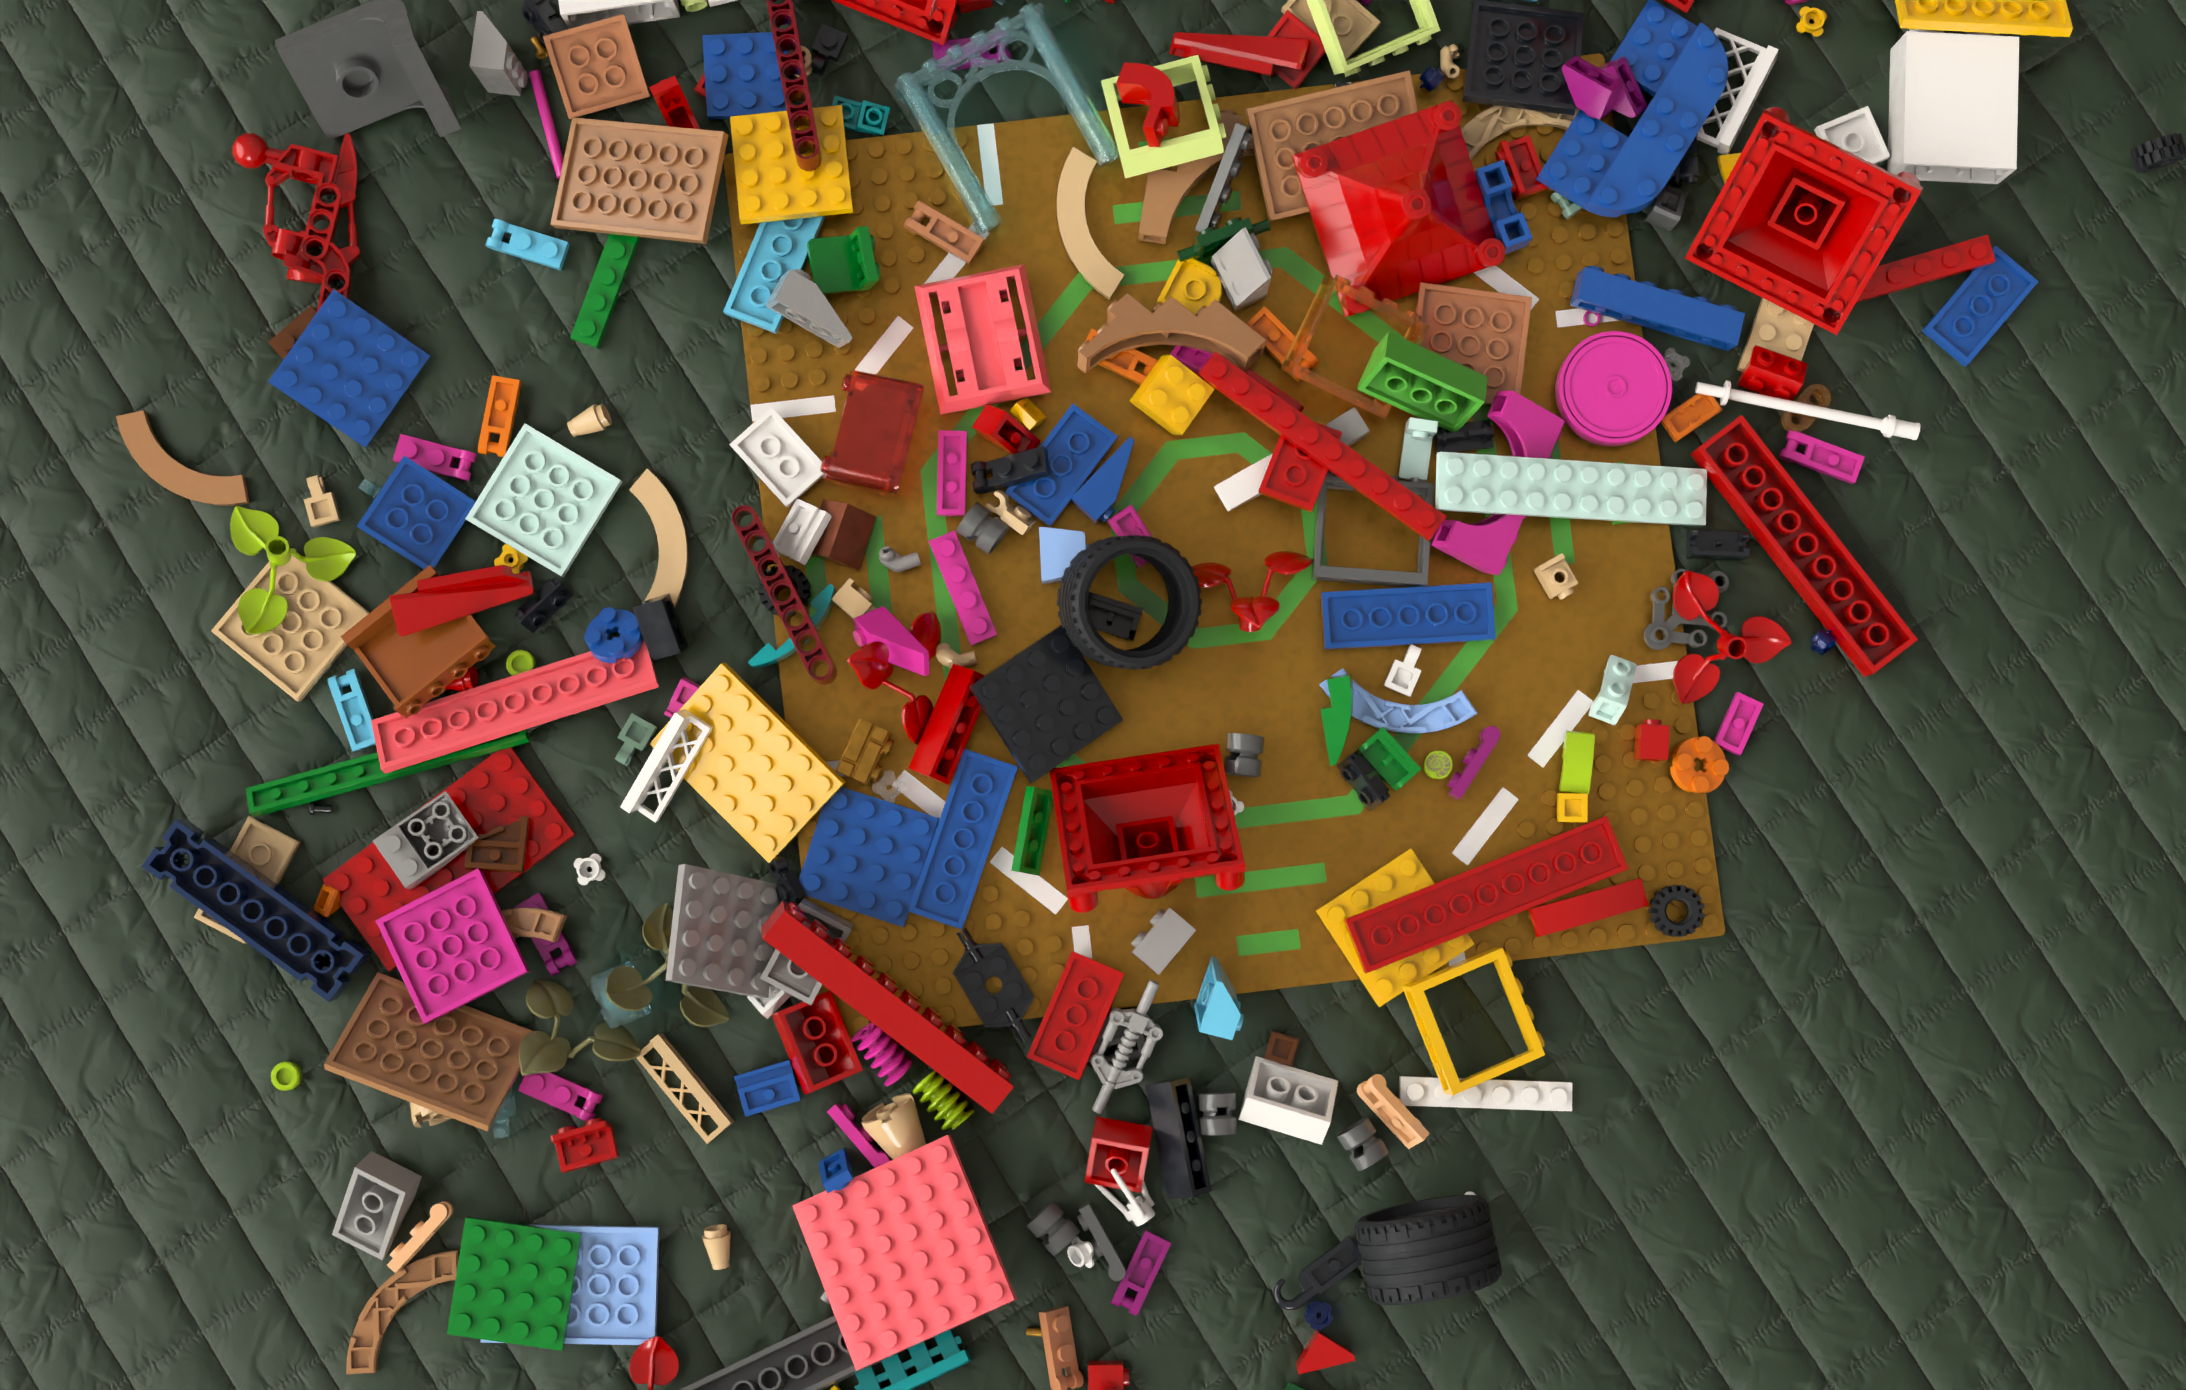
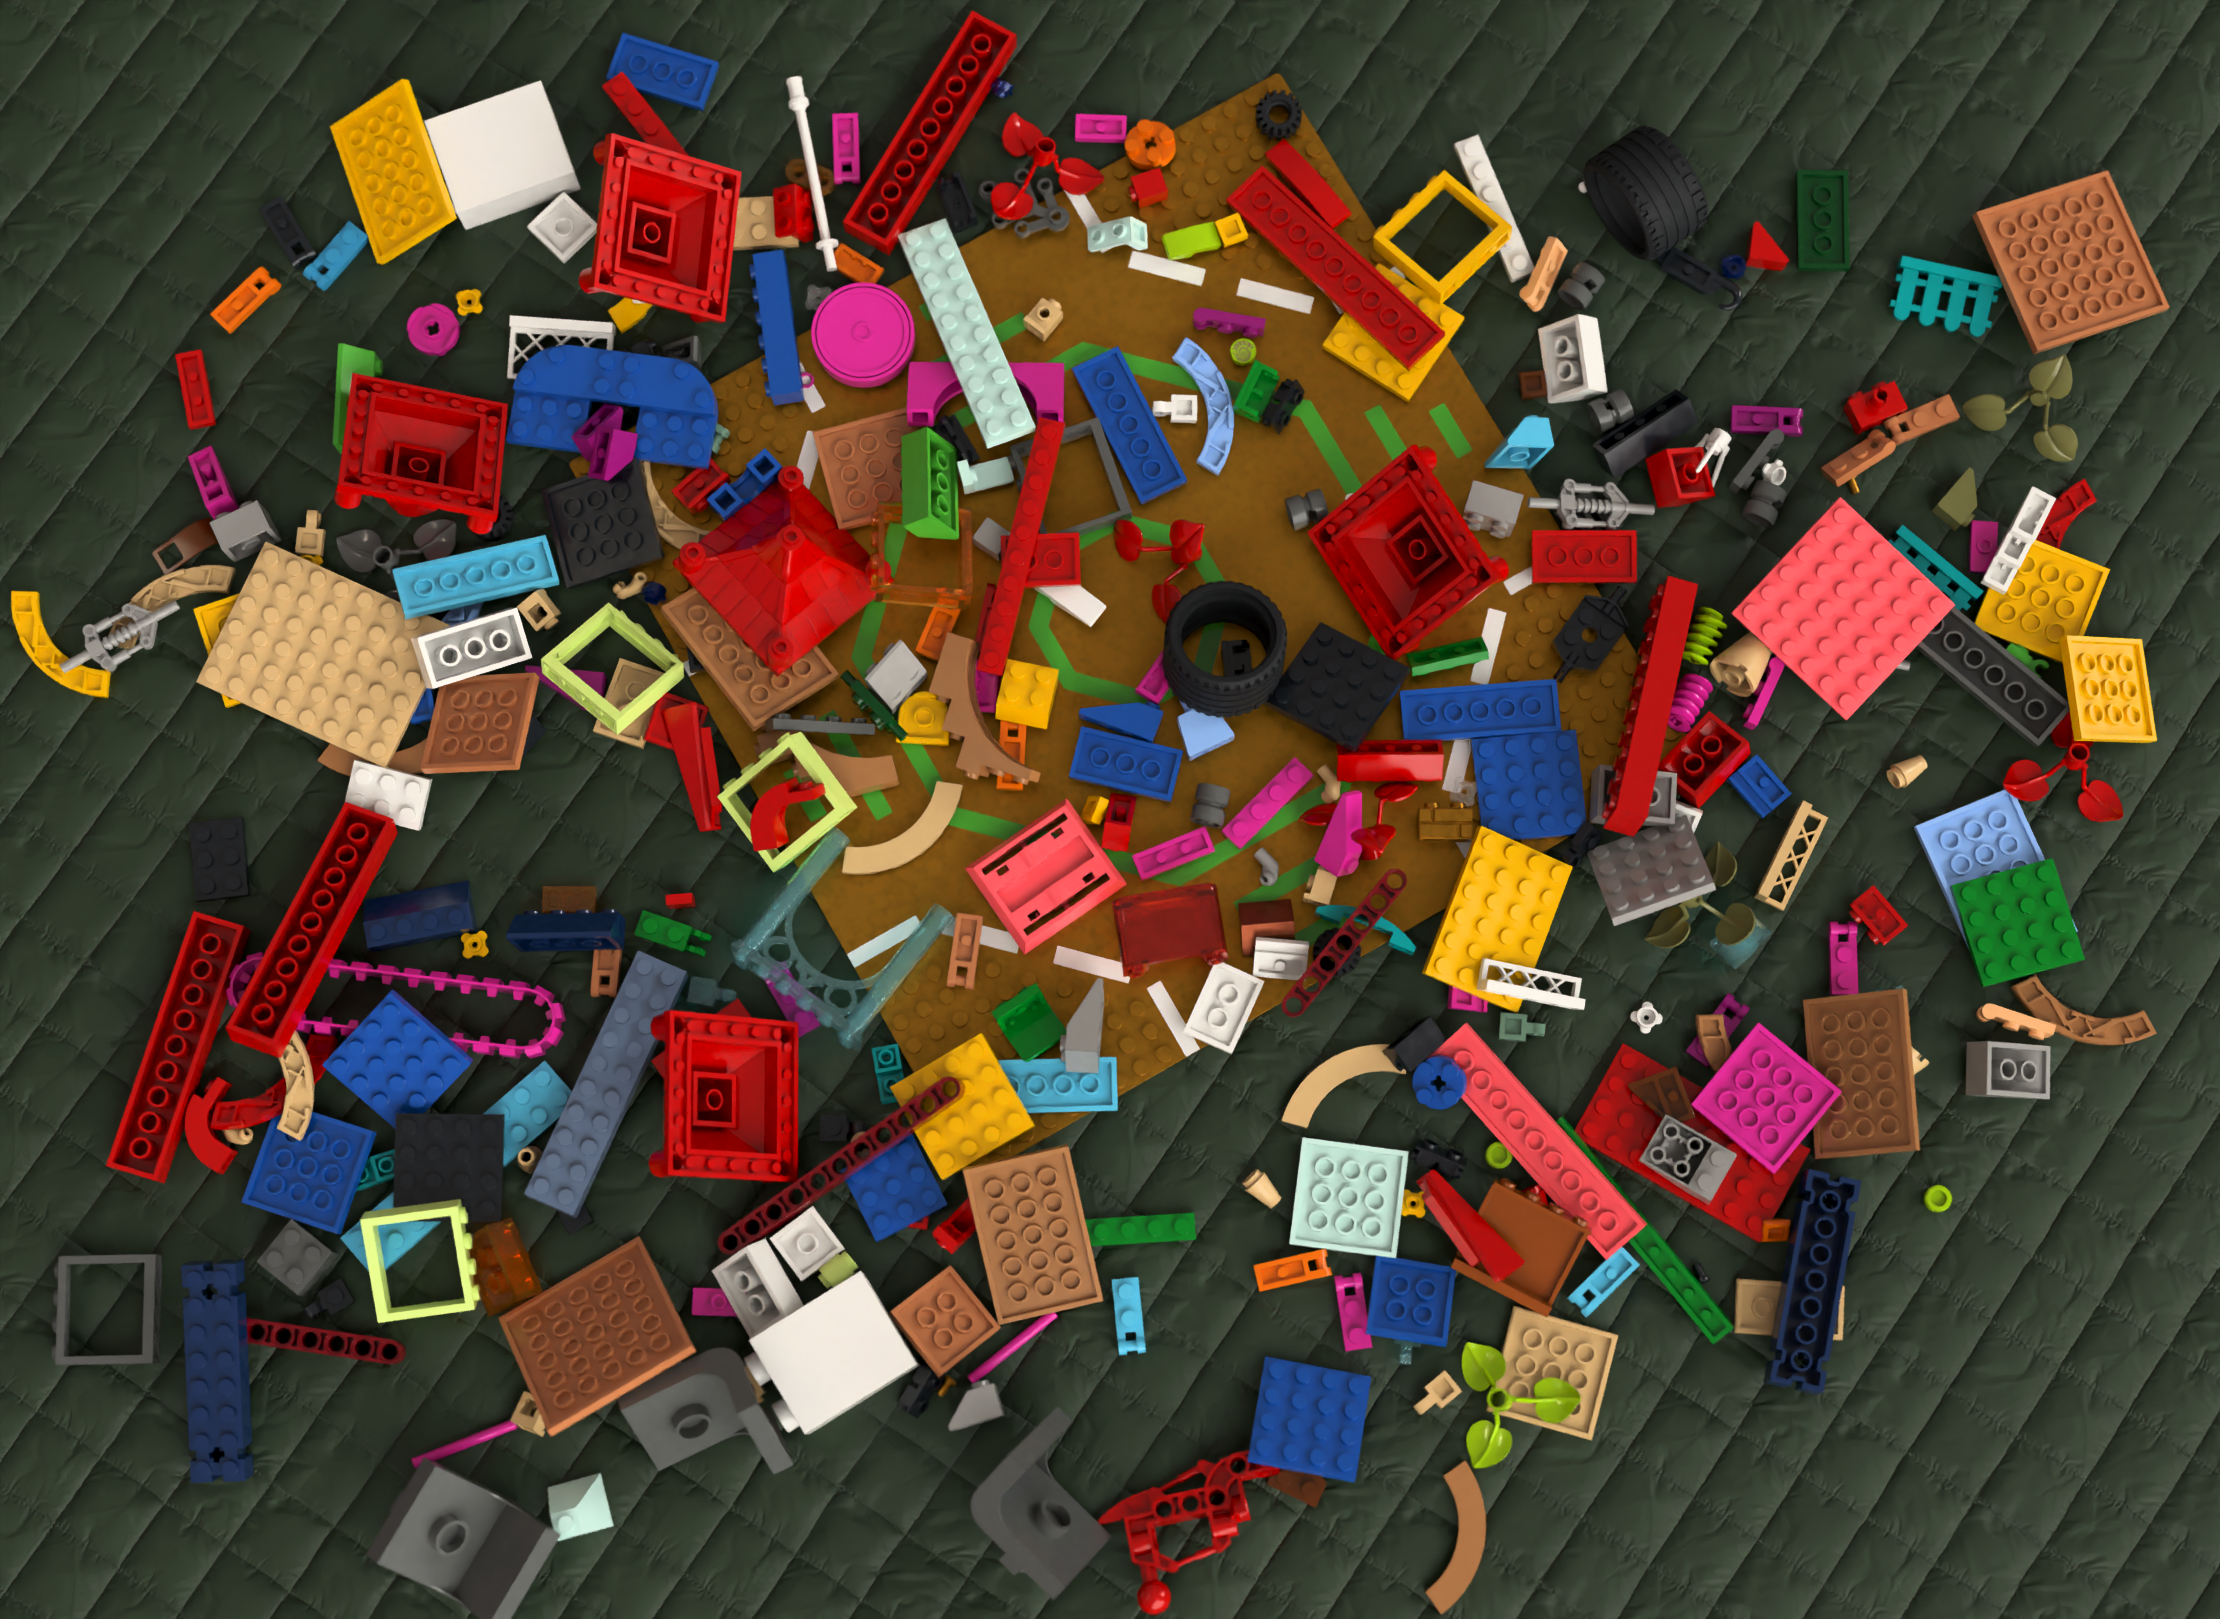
camera: 110 degrees left, 5 degrees down
olive plant [519,980,641,1076] -> none
blue plate [818,1148,853,1193] -> none
black plate [971,446,1050,494] -> none
tan plate [986,490,1036,535] -> none
green slope [1320,673,1353,766] -> none

